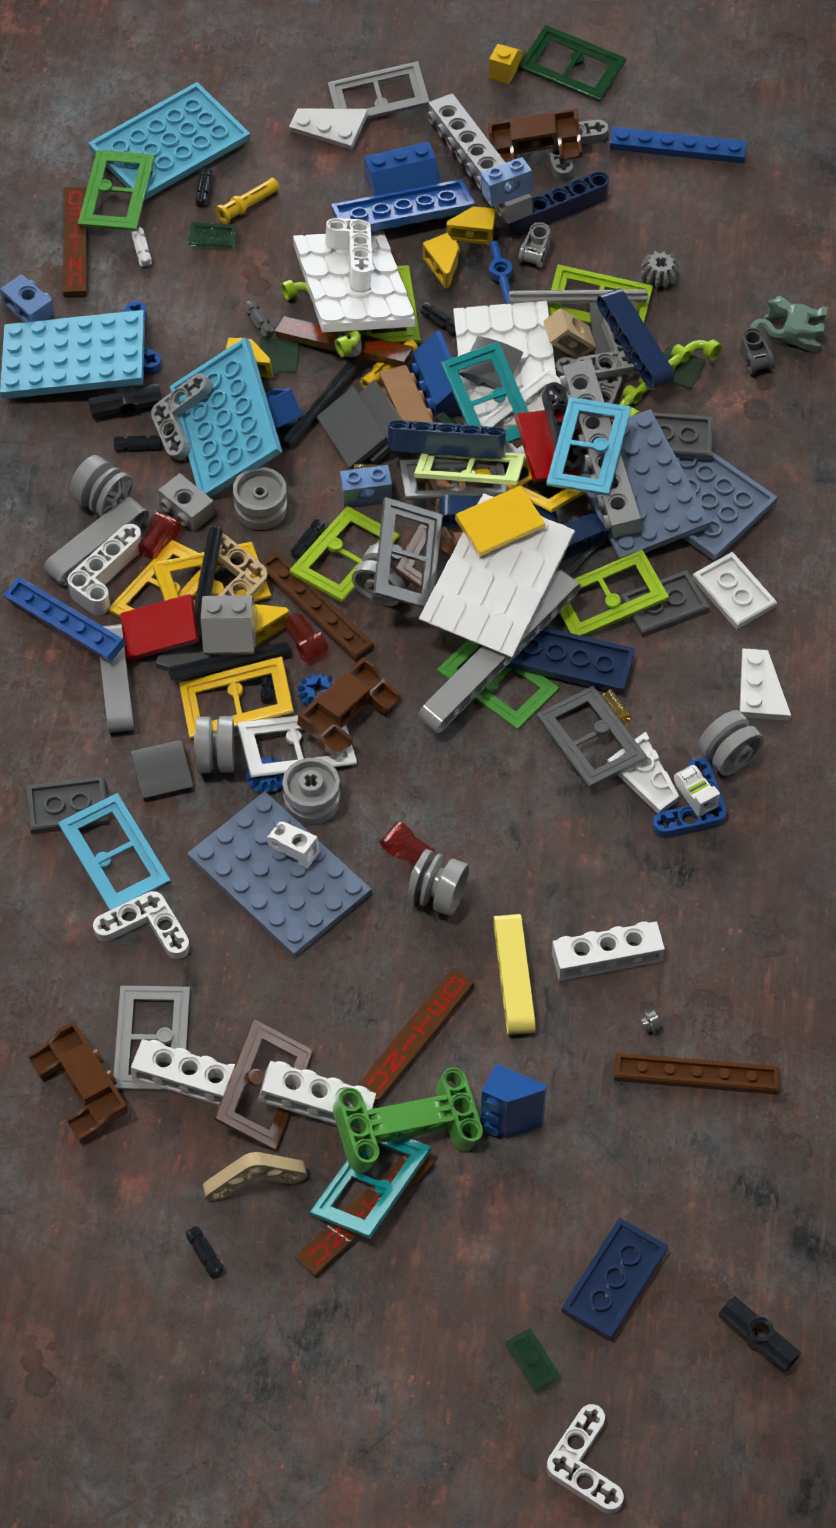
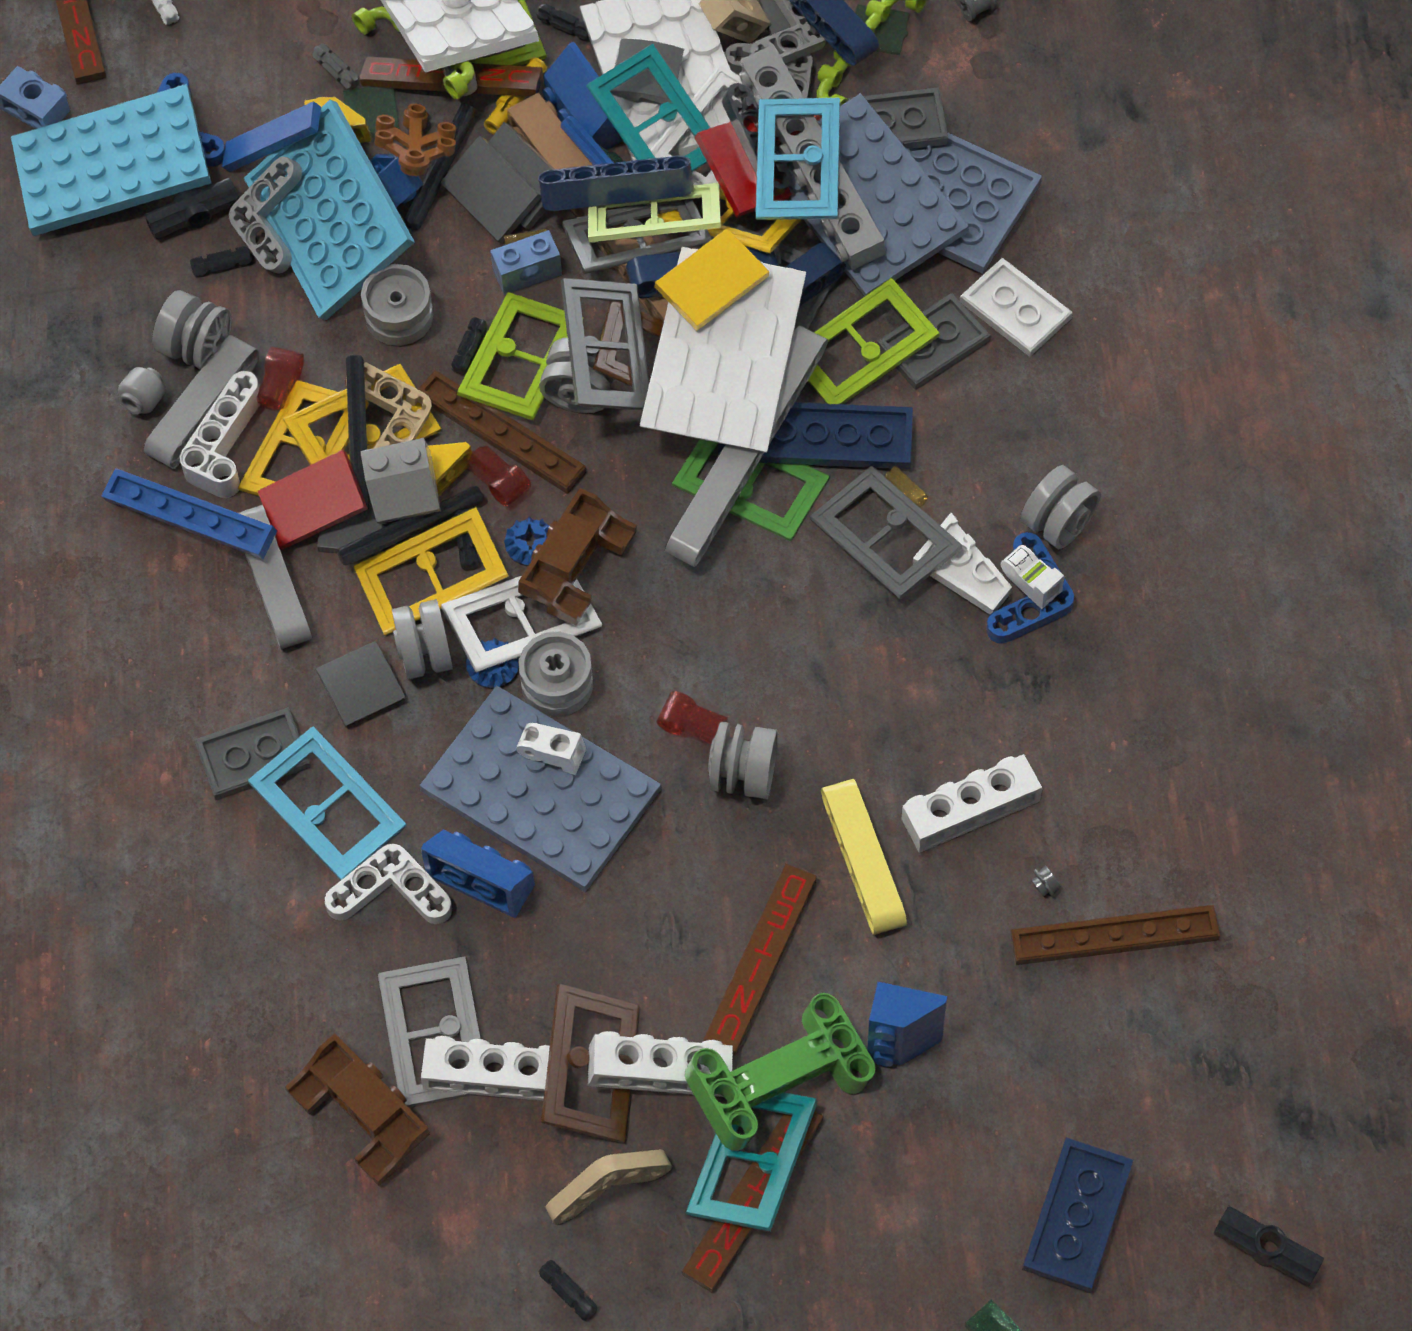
camera: 10 degrees left, 5 degrees up
light grey brick [158,473,215,532] -> none
white wing [740,649,791,721] -> none
none -> light grey head [118,367,166,415]
none -> blue tile [222,101,321,172]
none -> dark orange plant [374,104,456,176]
none -> blue slope [421,829,535,918]
none -> blue axle [560,115,614,165]

